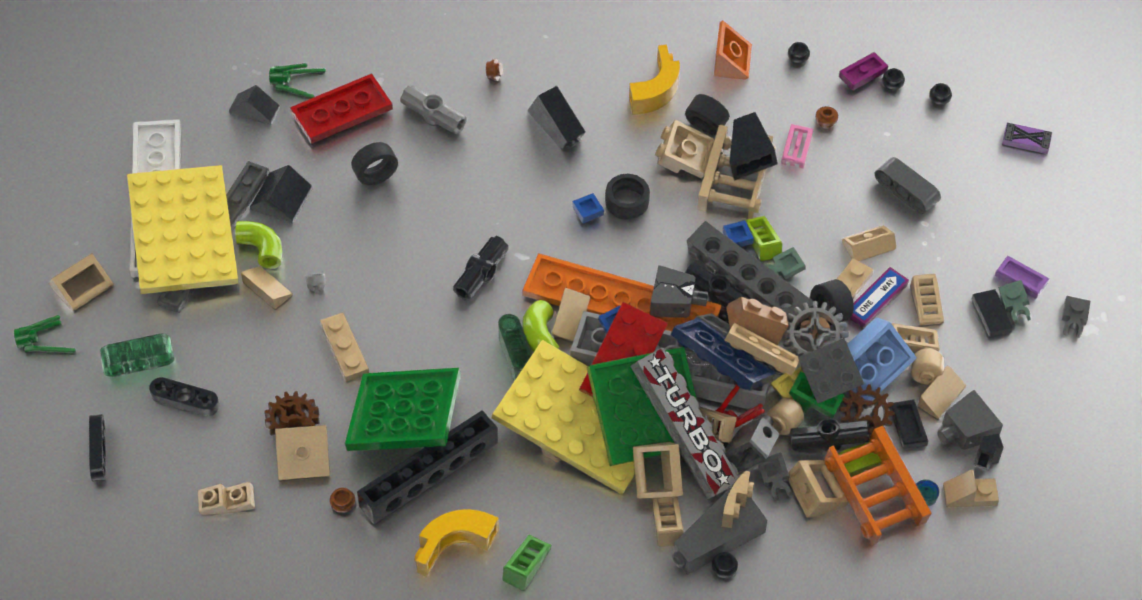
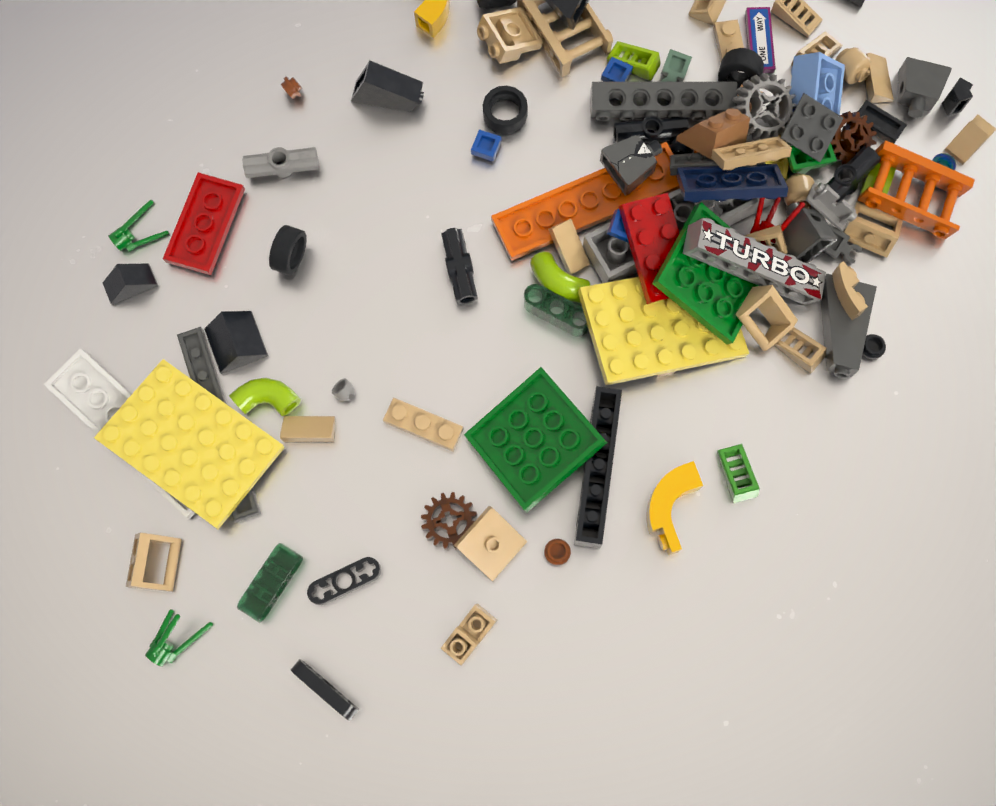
camera: 40 degrees left, 20 degrees up
none -> light grey hinge [806,182,857,231]

